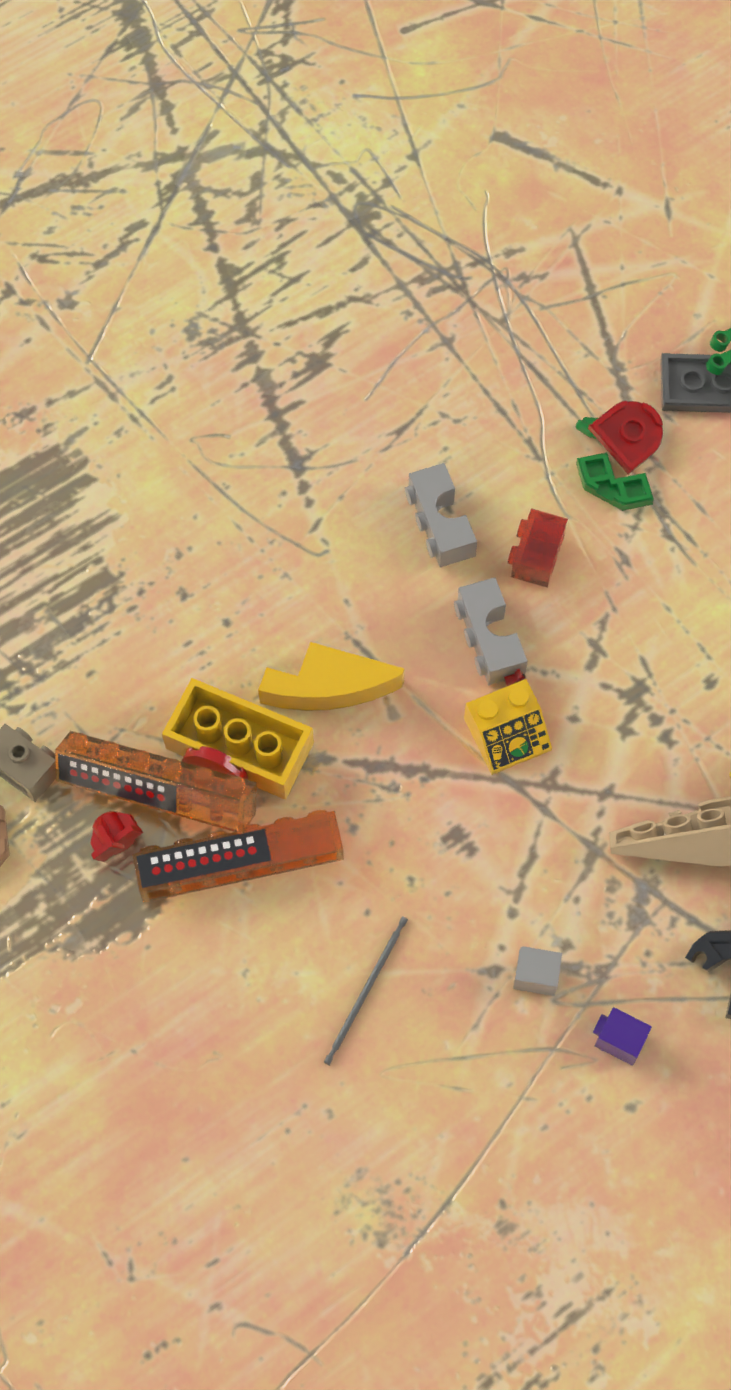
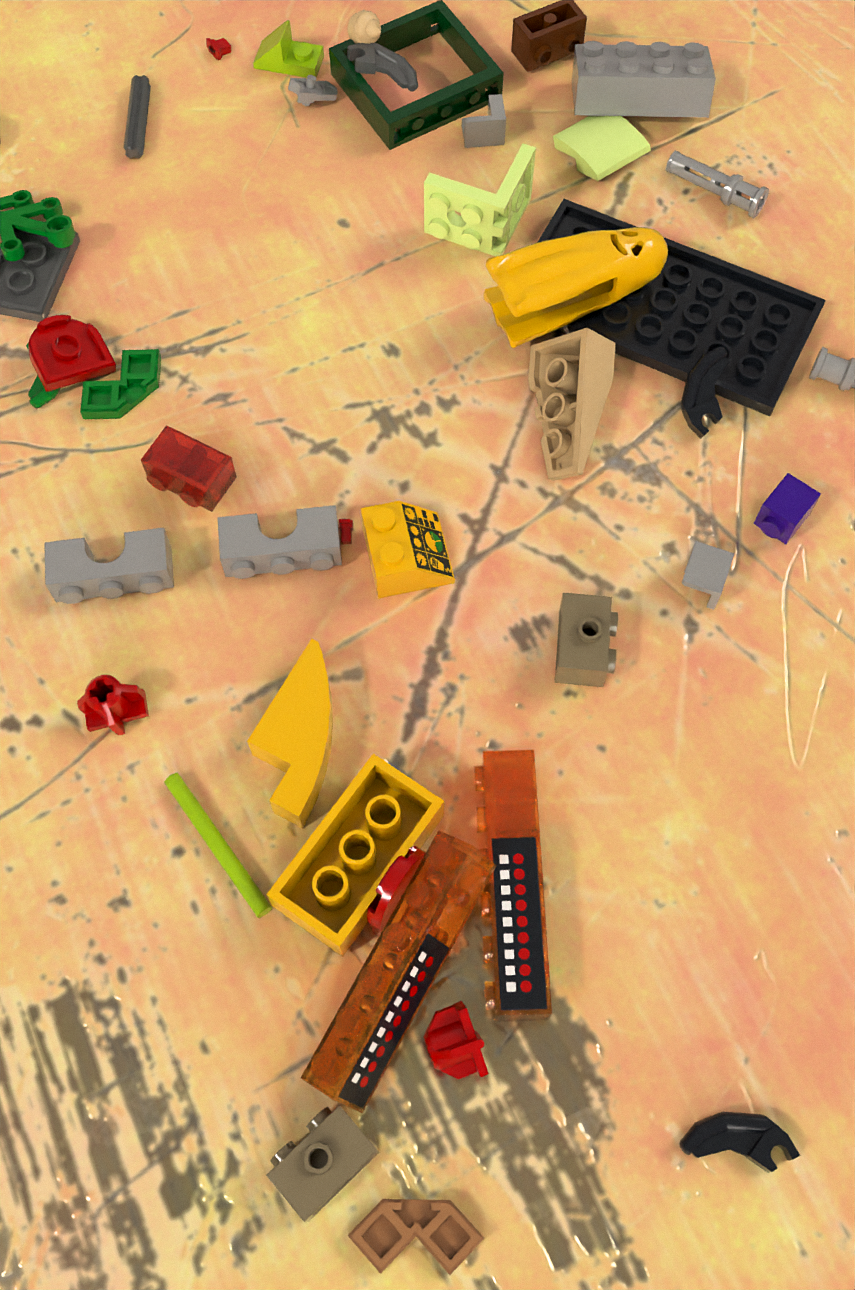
camera: 80 degrees left, 0 degrees up
dark grey piece [324,916,408,1066] -> none
none -> red piece [77,675,149,735]
none -> lime bar [164,773,272,918]
none -> dark tan brick [555,593,618,687]
none -> black piece [679,1112,800,1173]

